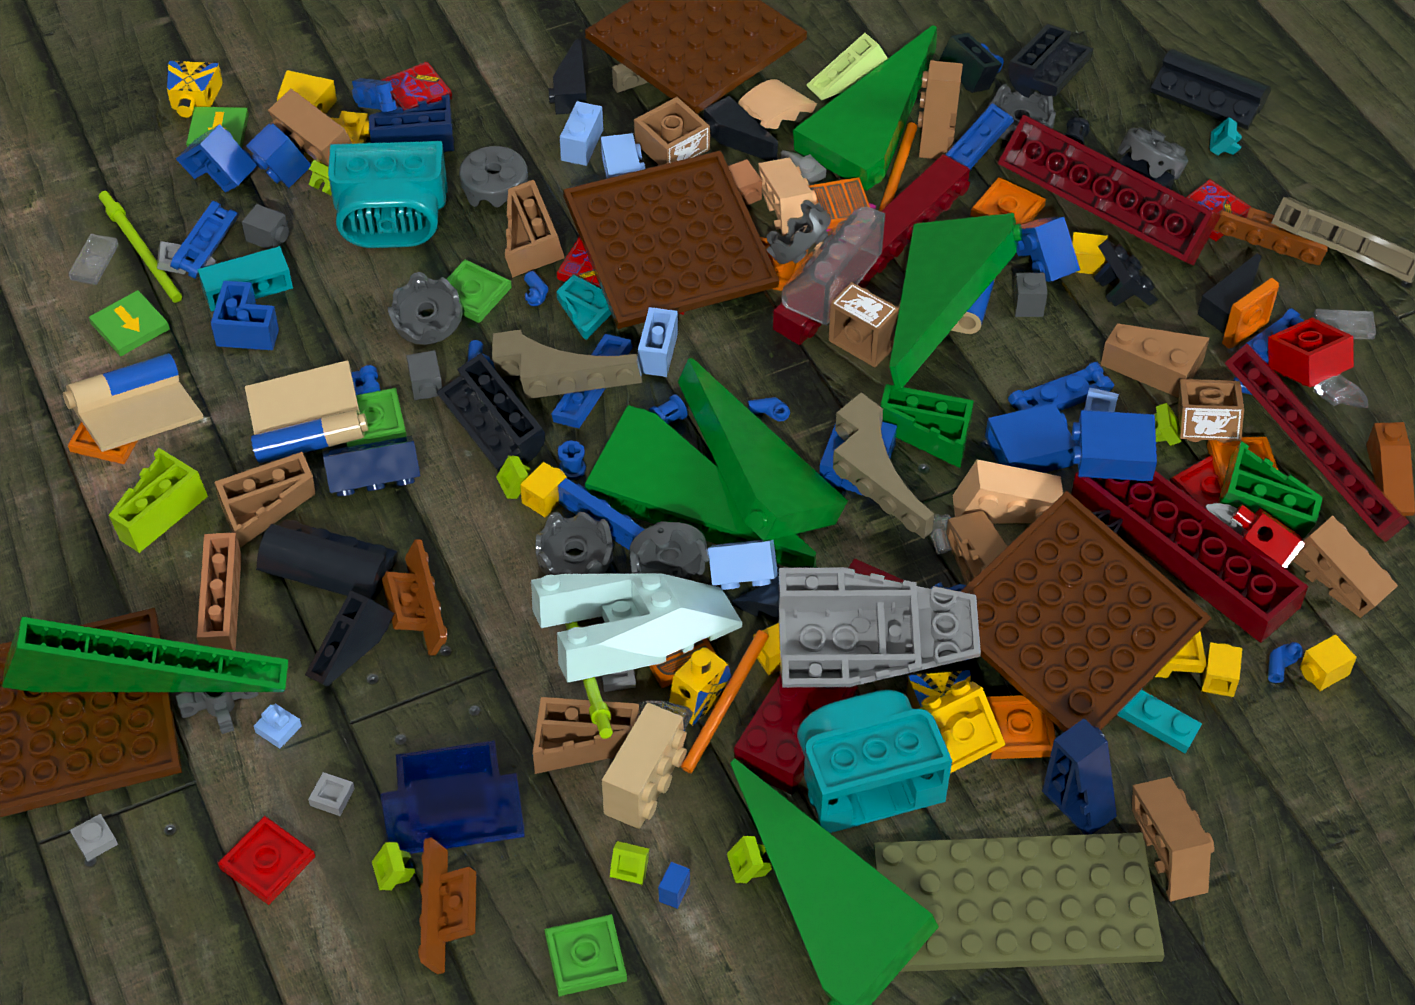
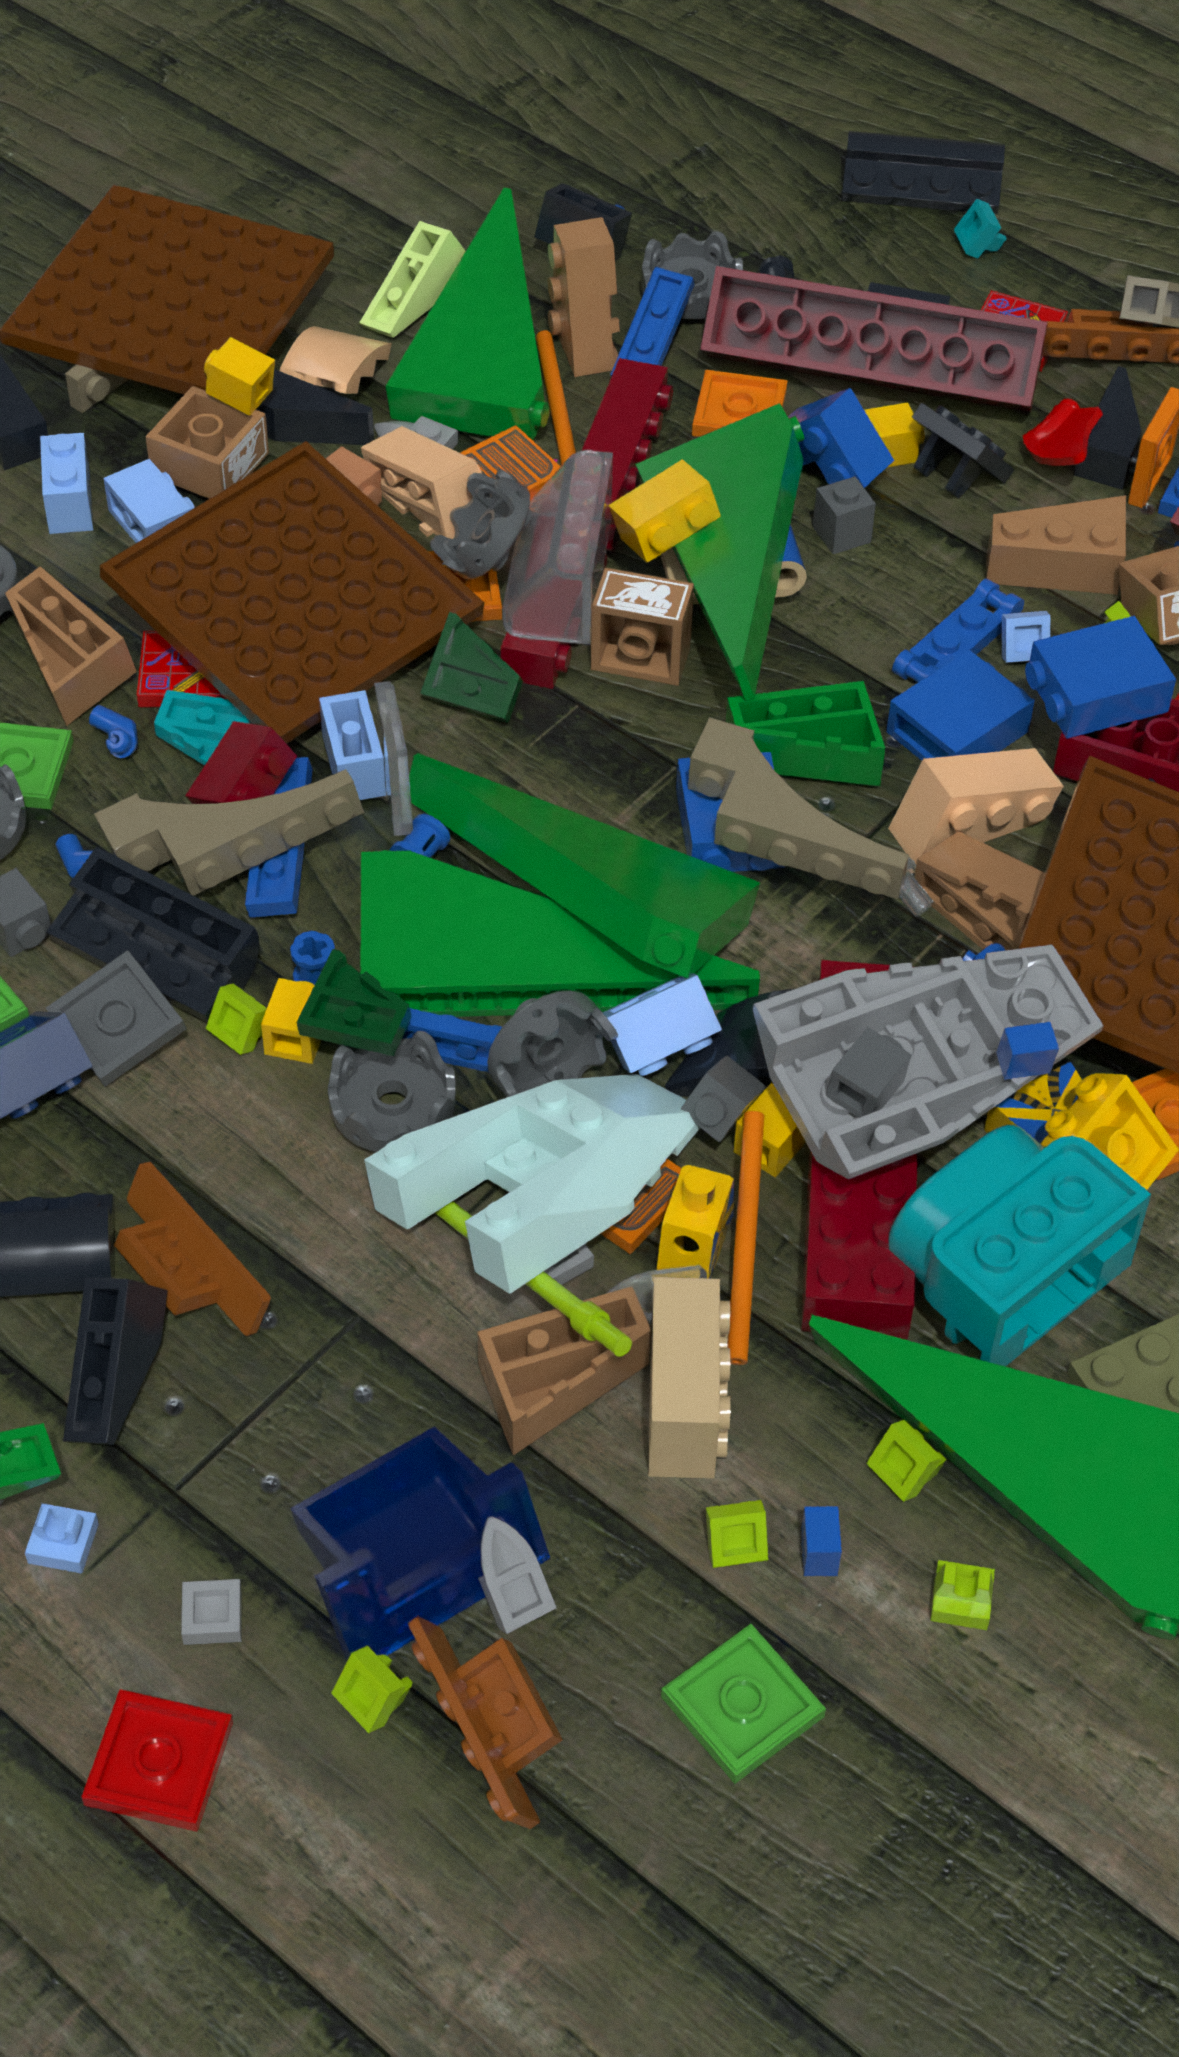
camera: 25 degrees left, 0 degrees up
blue arm [748,397,790,421] -> none
black brick [1008,24,1094,98] -> none
dark grey plate [1117,127,1188,180] -> none
none -> dark grey plate [46,950,187,1087]
none -> dark red brick [185,721,297,804]
none -> yellow brick [204,337,275,416]
none -> dark green wing [296,949,412,1056]
none -> clear tile [374,681,413,836]
none -> dark green wing [420,612,523,723]
none -> light grey plate [479,1516,556,1634]
none -> yellow brick [608,459,721,563]
none -> dark grey brick [681,1055,767,1143]
none -> dark grey brick [826,1026,912,1118]
none -> lime tile [930,1560,995,1630]
none -> blue piece [996,1022,1059,1080]
none -> red arm [1022,398,1103,466]

